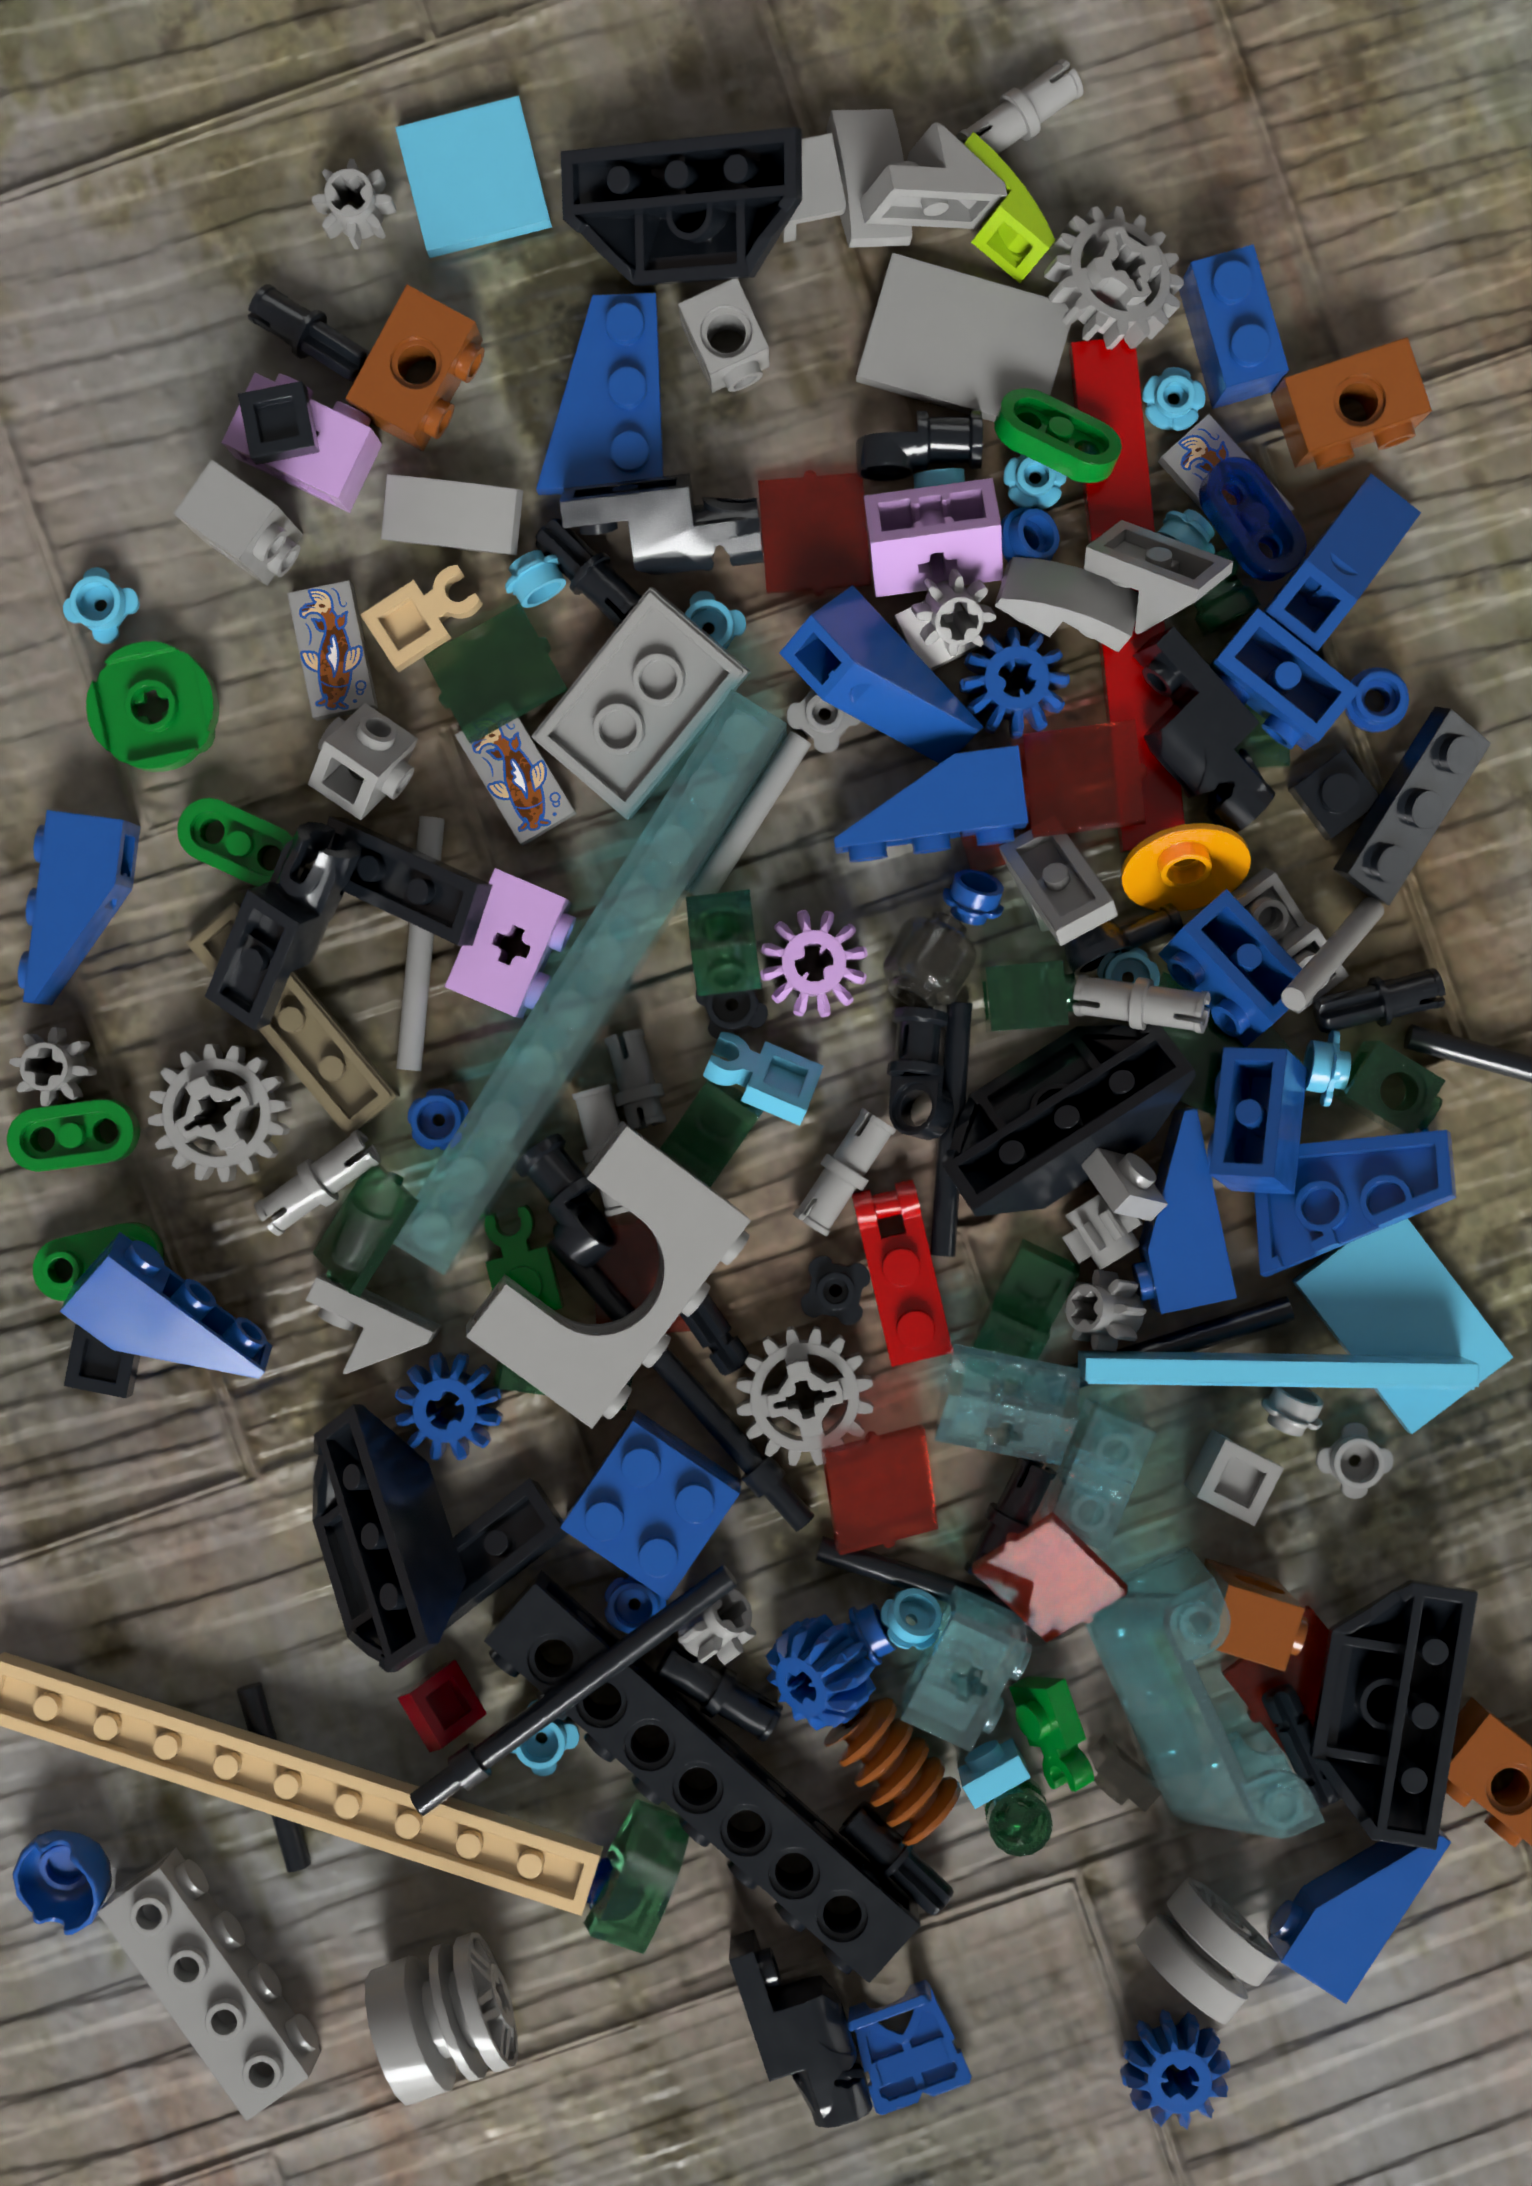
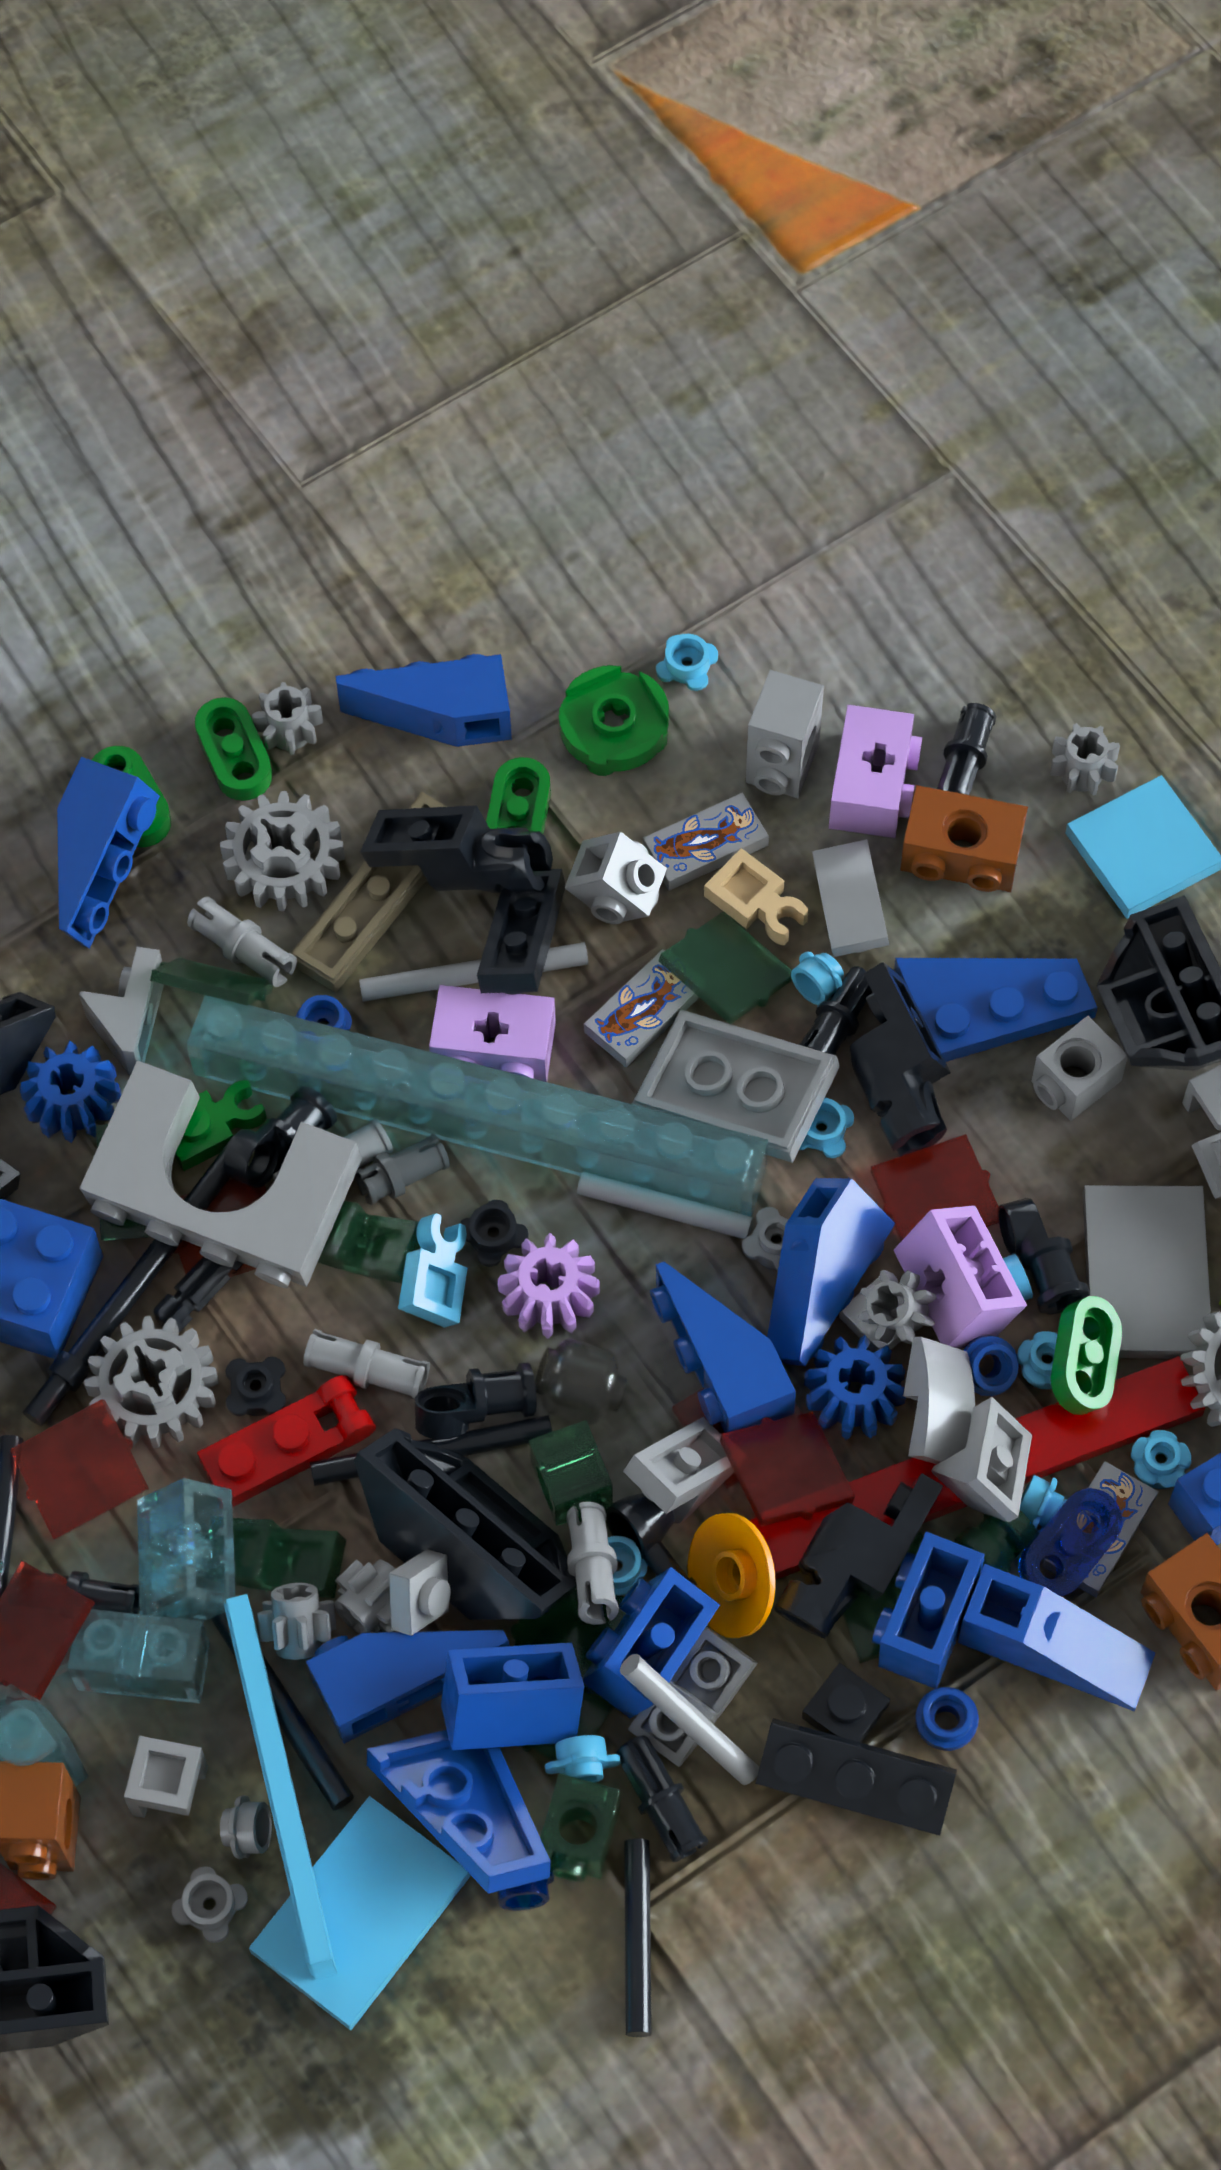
camera: 70 degrees right, 25 degrees down
black plate [64,1324,140,1398] -> none
black plate [238,381,320,465] -> none
clear green brick [686,889,762,996] -> none
blue plate [942,869,1004,925] -> none

